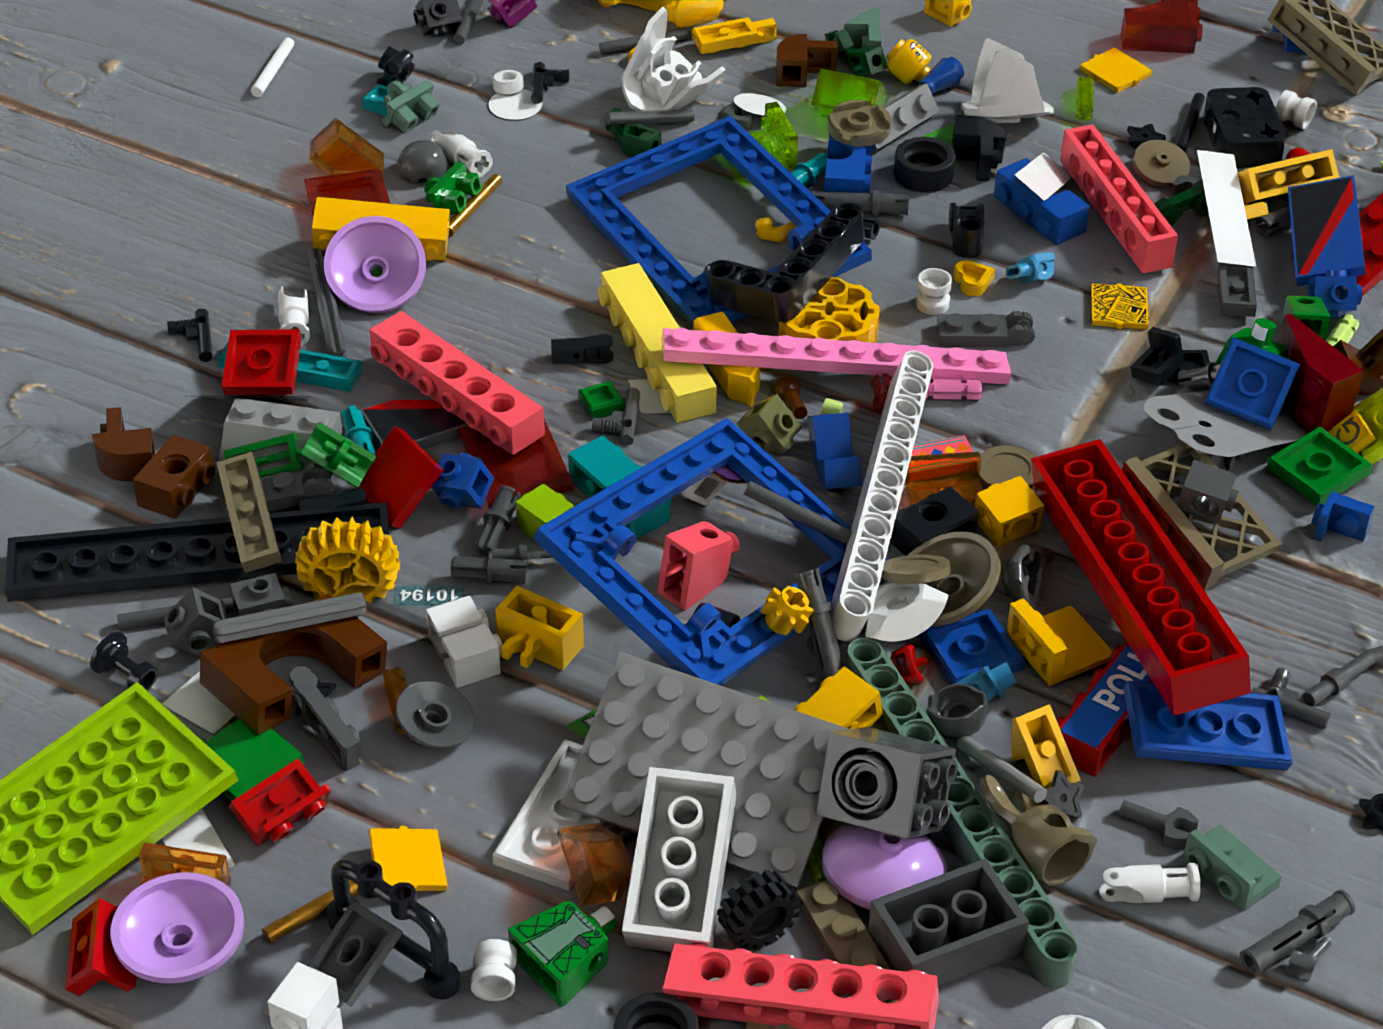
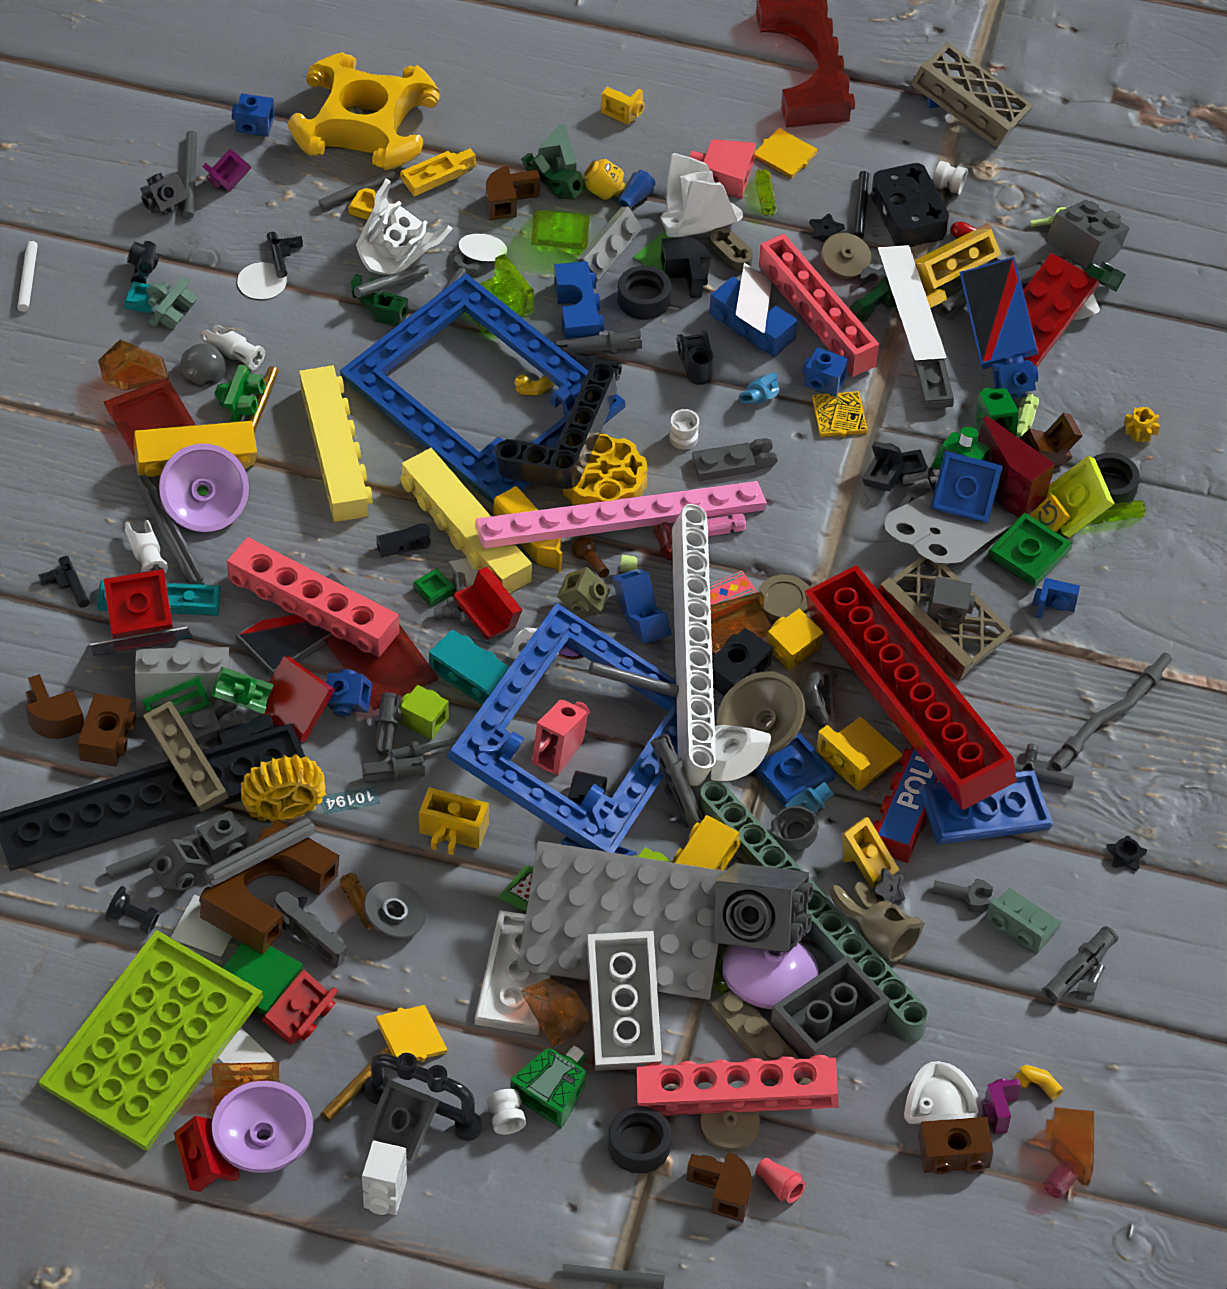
camera: 15 degrees left, 10 degrees up
teal axle [340,405,375,454] -> none
white piece [426,595,503,688] -> none
white tile [492,70,524,94] -> none
black tyre [717,869,801,951] -> none
yellow gear [761,586,813,636] -> none
teal axle [791,153,829,187] -> none
dark tan tile [827,100,891,147] -> none
dark tan piece [881,555,951,584] -> none
red piece [890,644,928,685] -> none
yellow tile [953,260,995,296] -> none
light grey bar [957,736,1047,803] -> none
white piece [1099,863,1200,903] -> none
none -> light yellow brick [299,365,373,522]
none -> red panel [453,566,522,640]
none -> coral torso [689,139,756,199]
none -> dark tan beam [710,228,753,272]
none -> blue brick [802,347,849,397]

